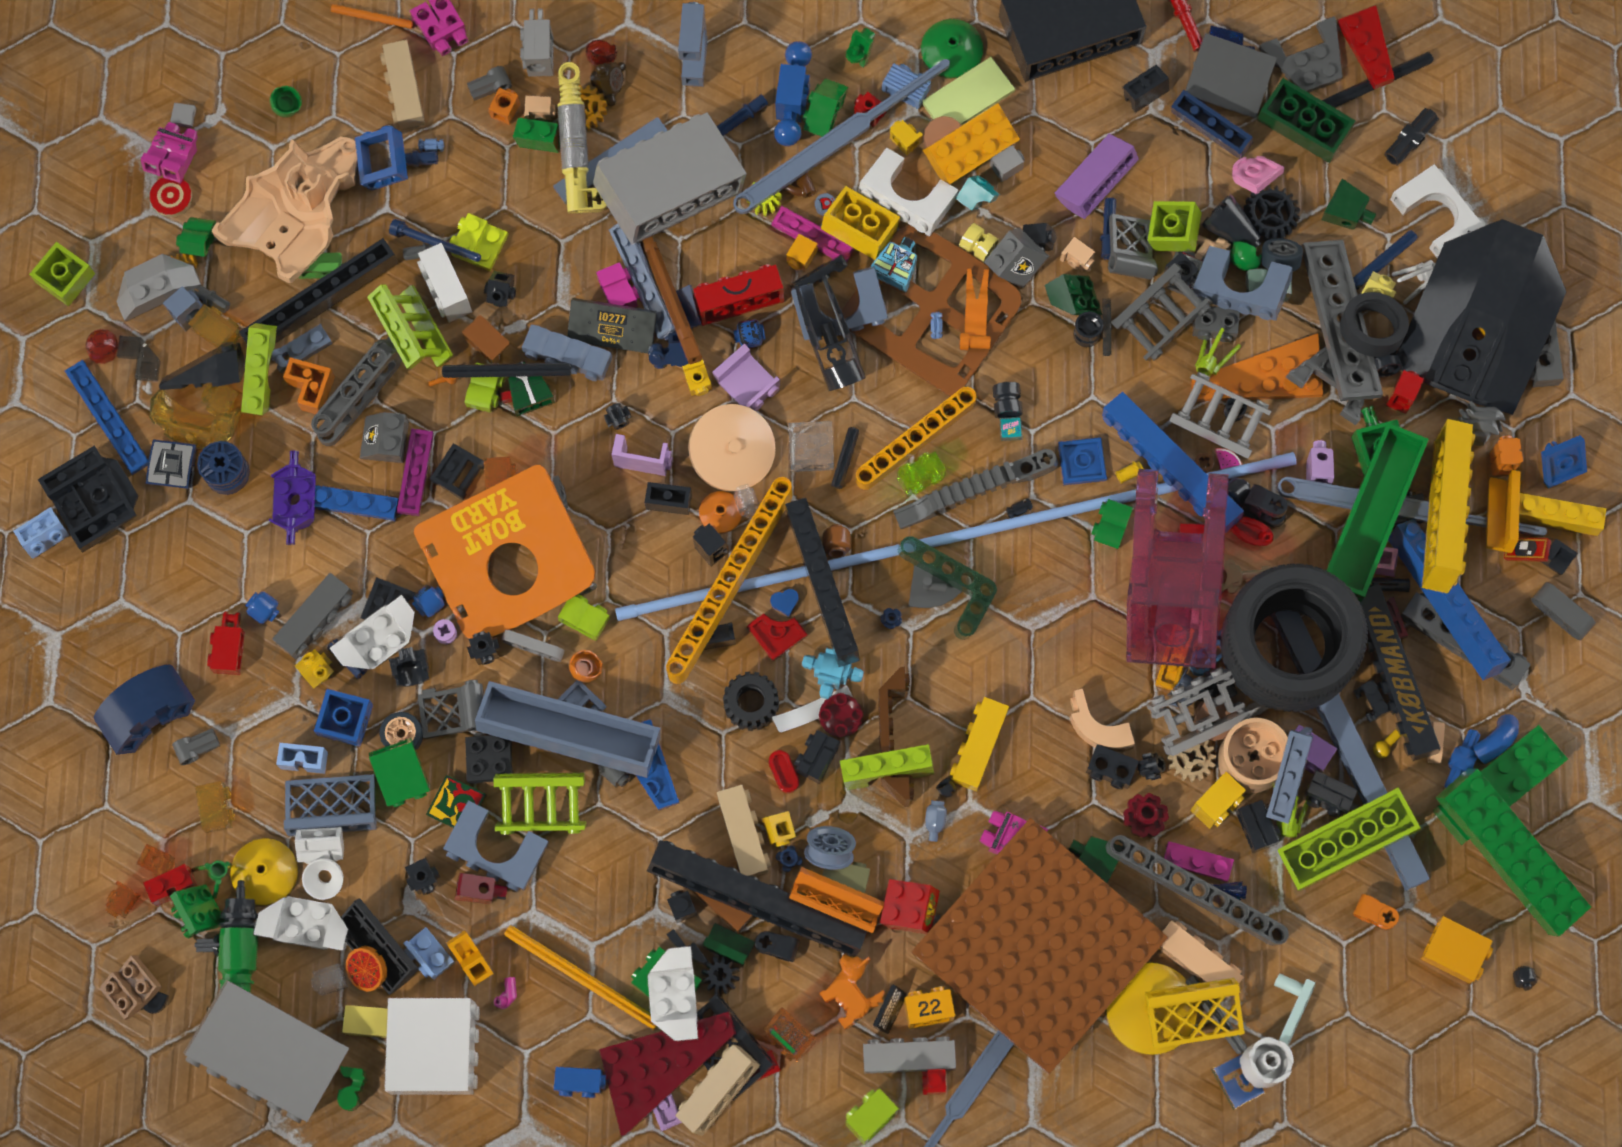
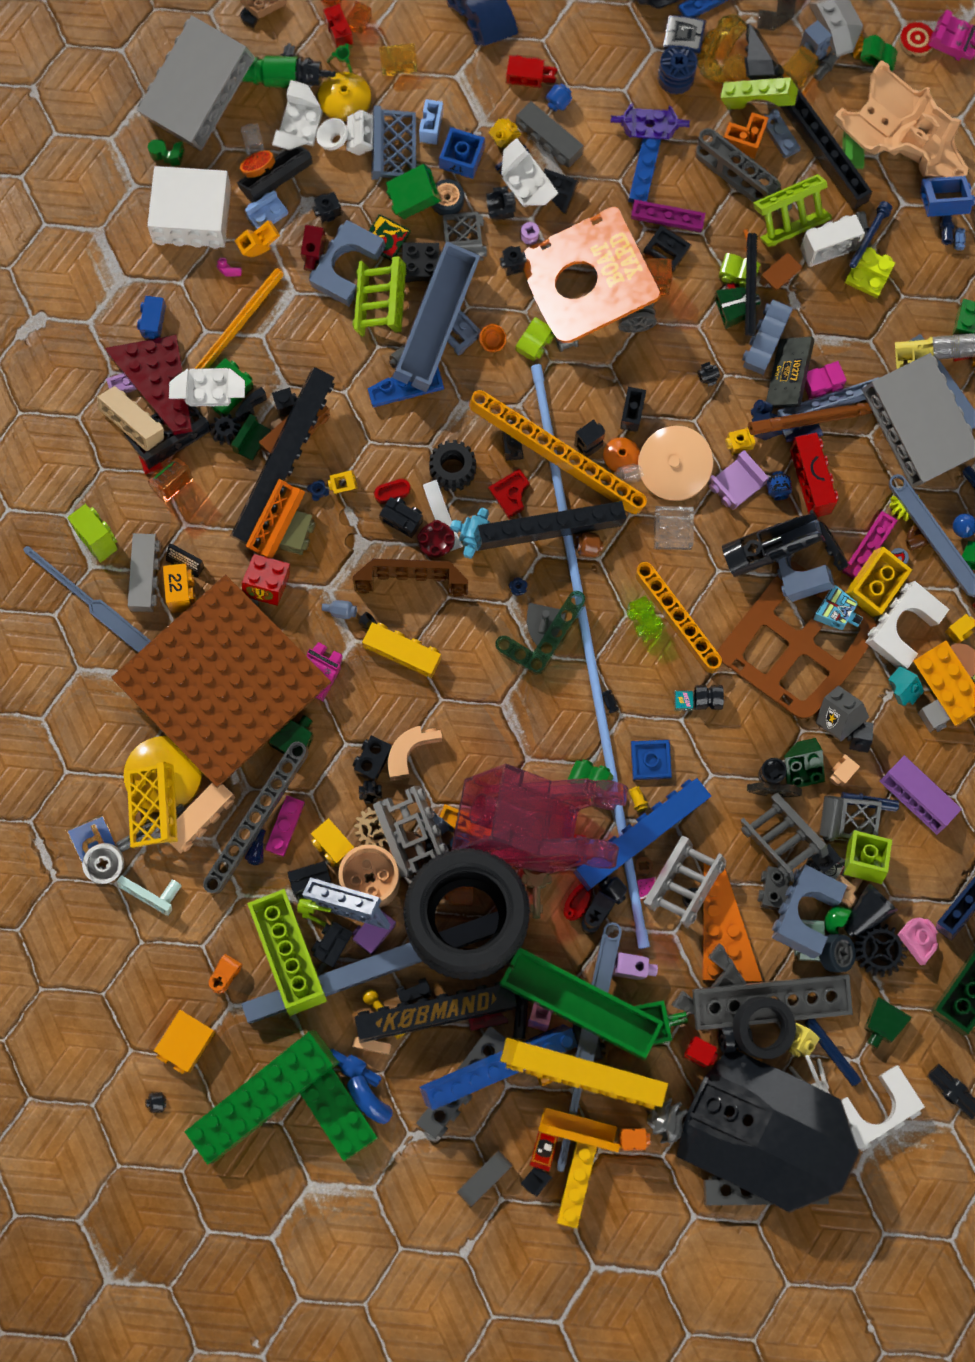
camera: 90 degrees right, 0 degrees up
green plate [170,884,224,938] -> none
dark grey piece [172,728,220,766] -> none
light yellow panel [342,1005,388,1038] -> none
dark grey slope [360,412,409,463] -> none
blue head [412,585,445,617] -> none
black brick [484,271,516,307] -> none
light grey beam [501,630,565,662] -> none
lavender panel [612,434,673,476] -> none
tan brick [717,785,771,877] -> none
black piece [755,931,800,962] -> none
blue tile [770,589,799,617] -> none
light orange brick [786,234,818,271] -> none
sand blue wheel [804,826,856,870] -> none
orange animal [819,954,885,1030] -> none
black axle [831,427,859,489] -> none
lime arch [840,744,935,791] -> none
dark grey piece [893,449,1058,529] -> none
red brick [922,1069,946,1095] -> none
medium blue piece [931,312,942,339] -> none
light yellow wheel [959,223,999,262] -> none
orange flag [959,268,991,350] -> none
dark red plant [1123,793,1169,839] -> none
lime plant [1195,328,1241,377] -> none
blue tile [1541,435,1587,489] -> none

